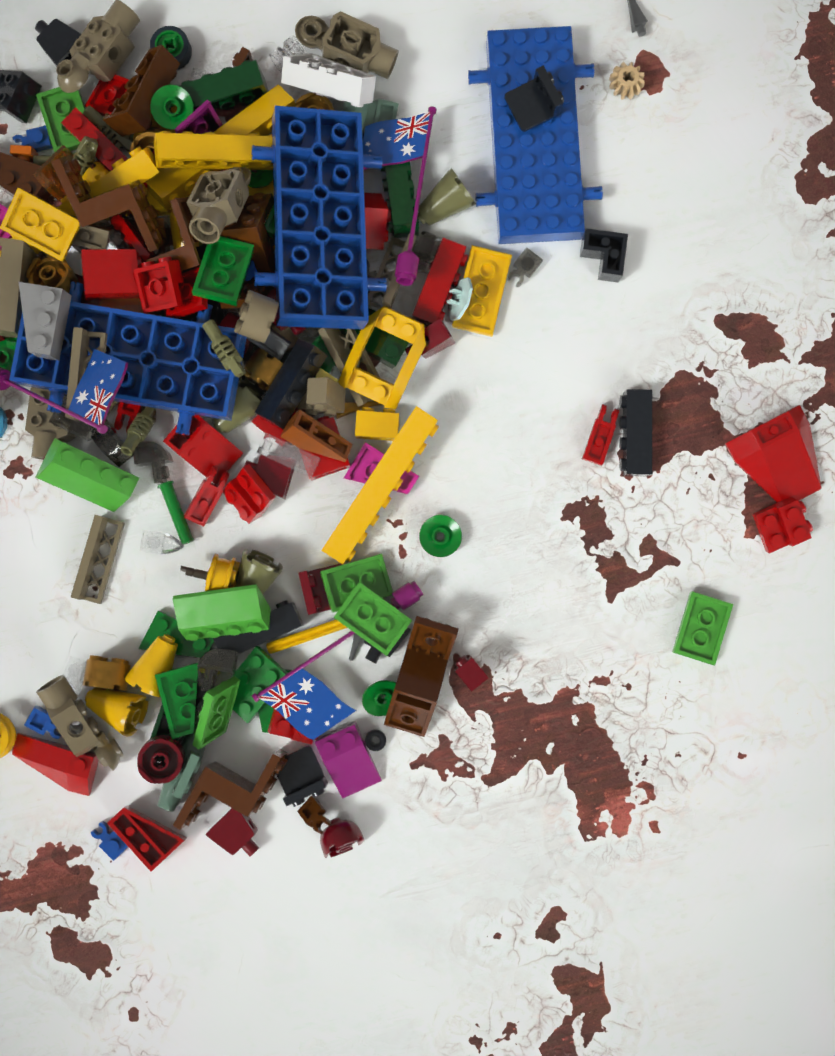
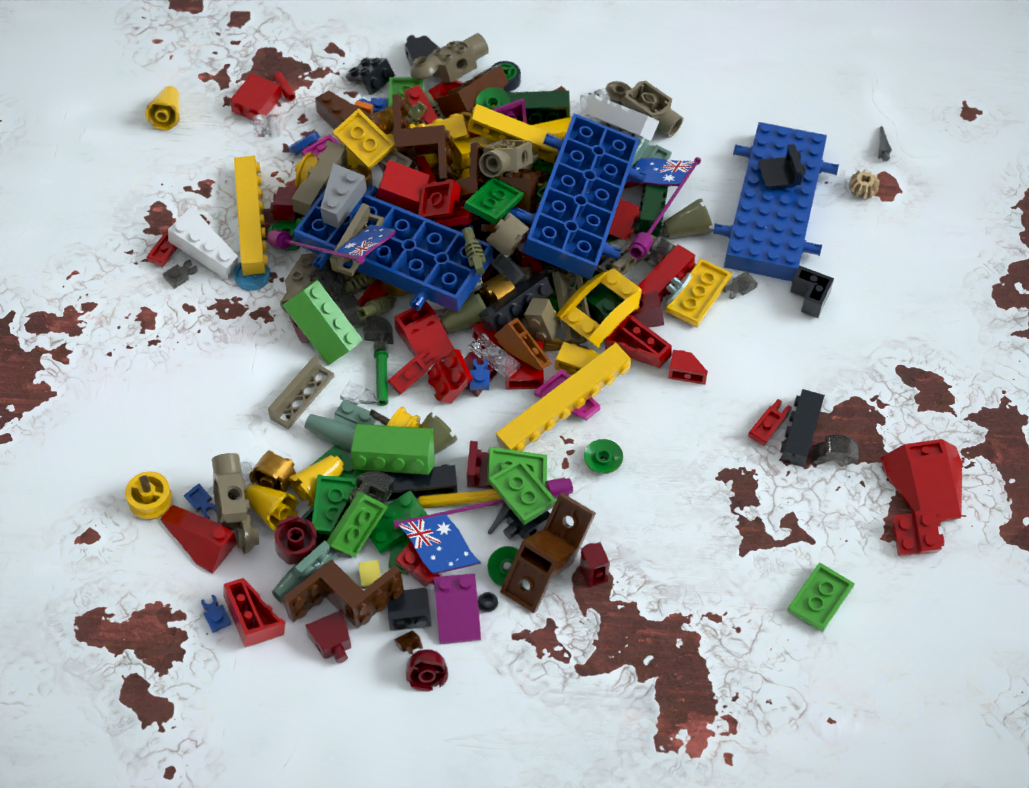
camera: 15 degrees right, 30 degrees down
none -> sand green plate [304,400,376,452]
none -> light yellow slope [358,560,381,588]
none -> blue plate [470,359,490,390]
none -> red wedge [604,314,672,368]
none -> red slope [668,350,708,385]
none -> clear smoke brick [812,435,859,467]

